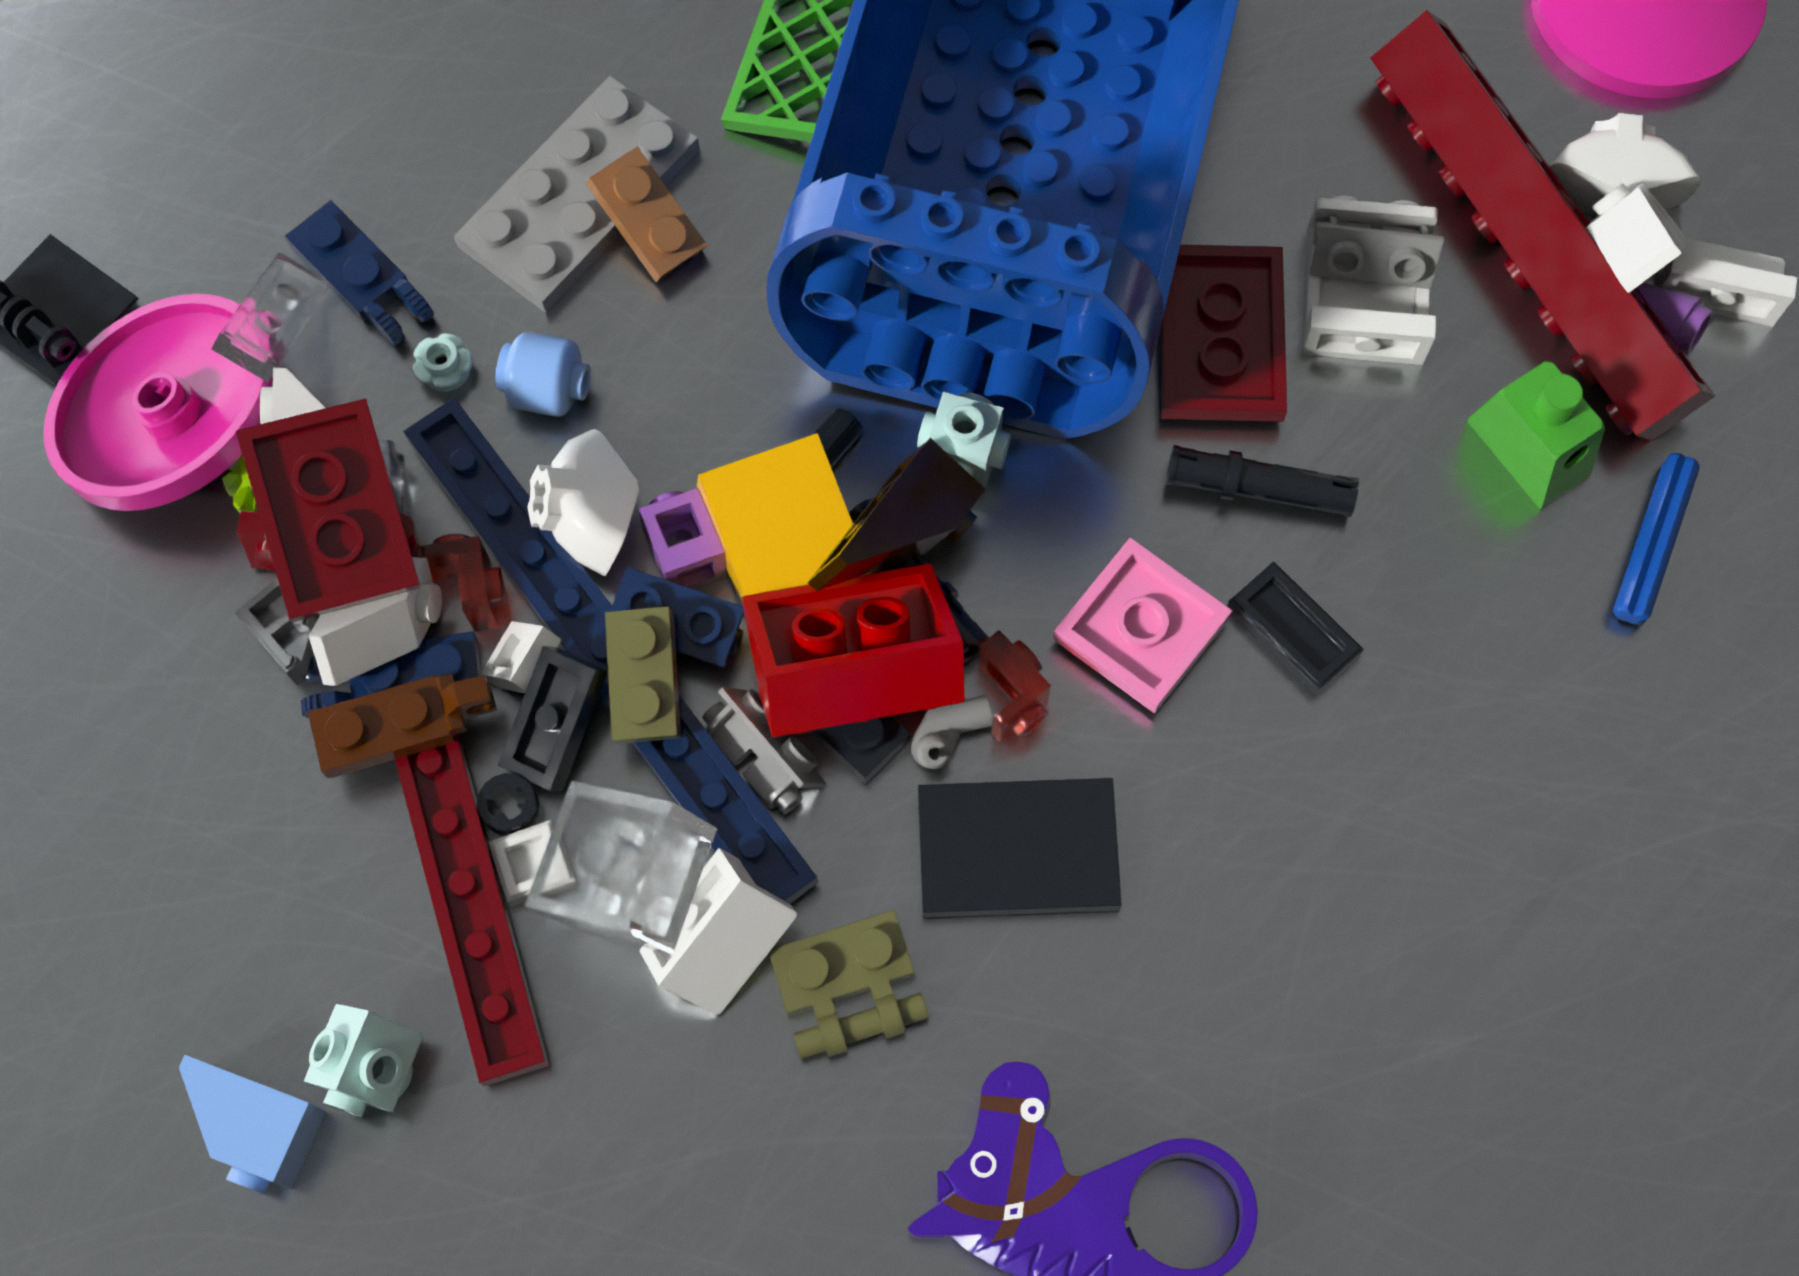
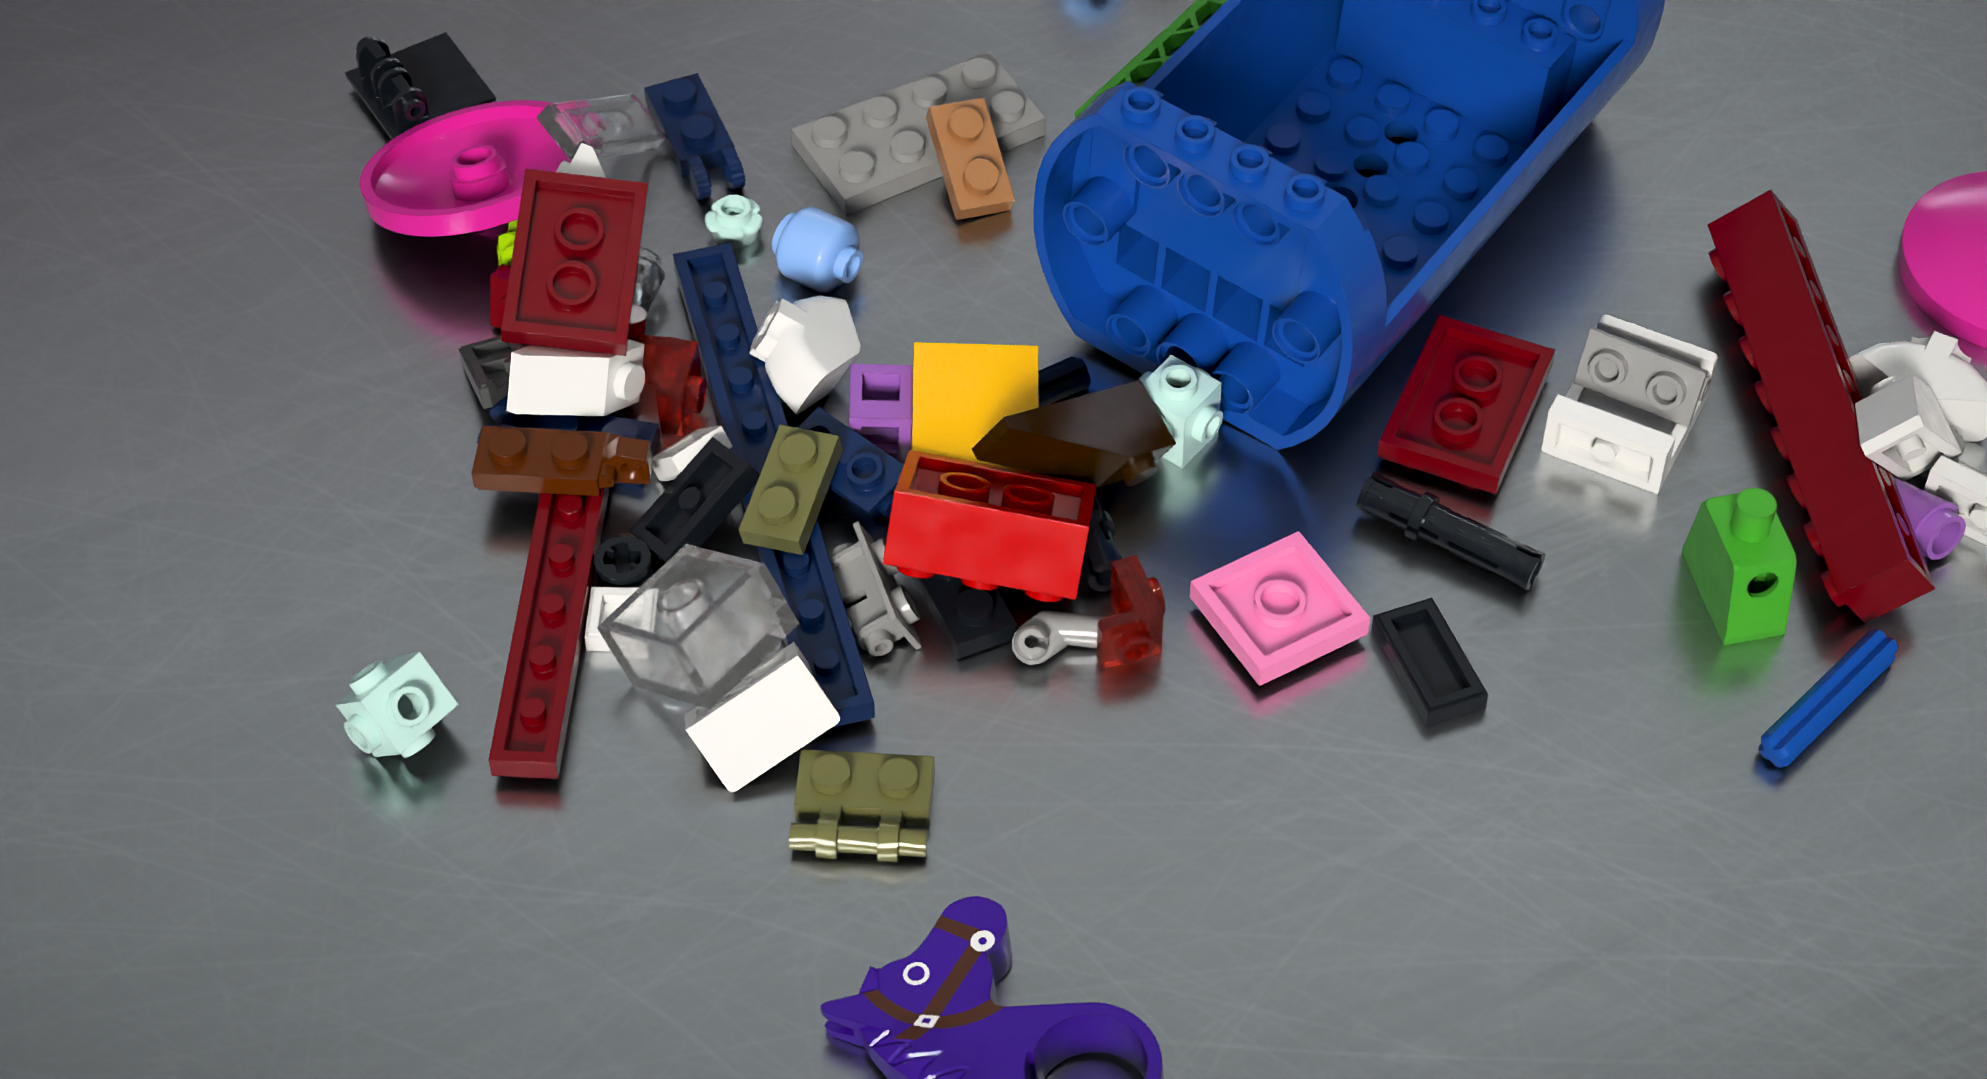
camera: 20 degrees right, 20 degrees down
light blue slope [179,1055,326,1194] -> none
black tile [918,778,1122,918] -> none

